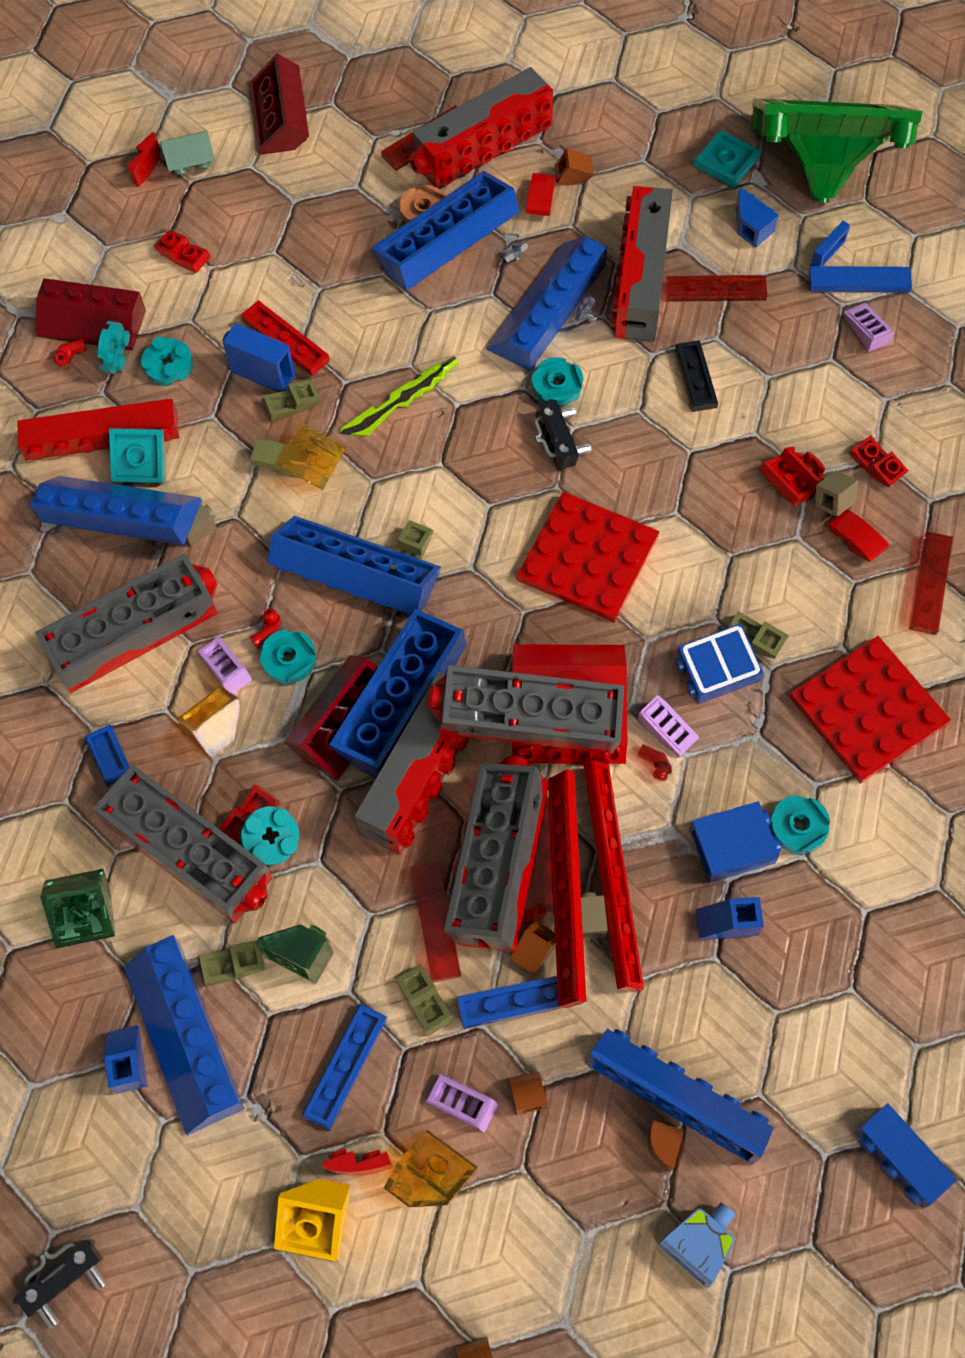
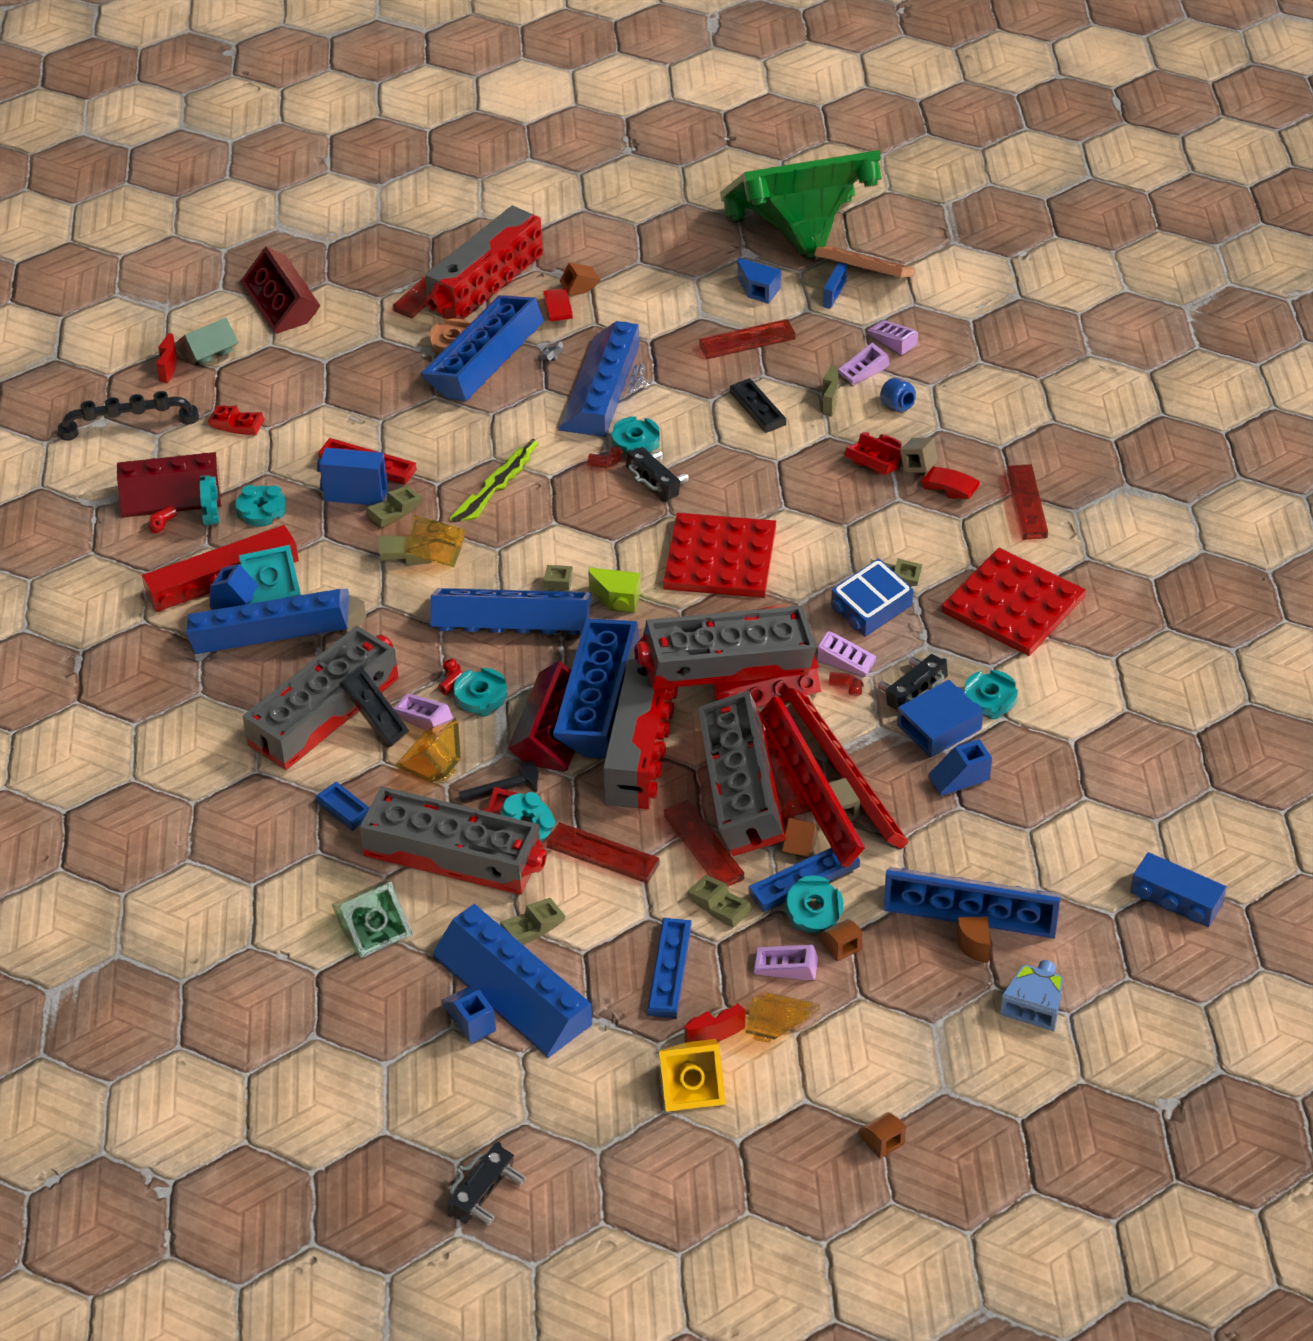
camera: 20 degrees left, 20 degrees down
clear green slope [255,924,334,984] -> none
dark grey piece [611,186,673,342] -> none
teal plate [694,129,761,188] -> none
blue tile [809,266,912,293] -> none
red slope [849,435,909,487] -> none
none -> black bar [58,391,199,440]
none -> blue slope [210,564,258,610]
none -> black tile [339,666,409,748]
none -> black piece [459,761,539,802]
none -> clear red tile [547,822,660,884]
none -> clear red arm [587,446,623,468]
none -> lime slope [588,567,640,613]
none -> teal plate [785,876,844,933]
none -> nougat tile [815,246,915,277]
none -> olive slope [823,365,838,417]
none -> lavender slope [838,343,890,386]
none -> black piece [878,654,948,713]
none -> blue head [880,378,916,412]

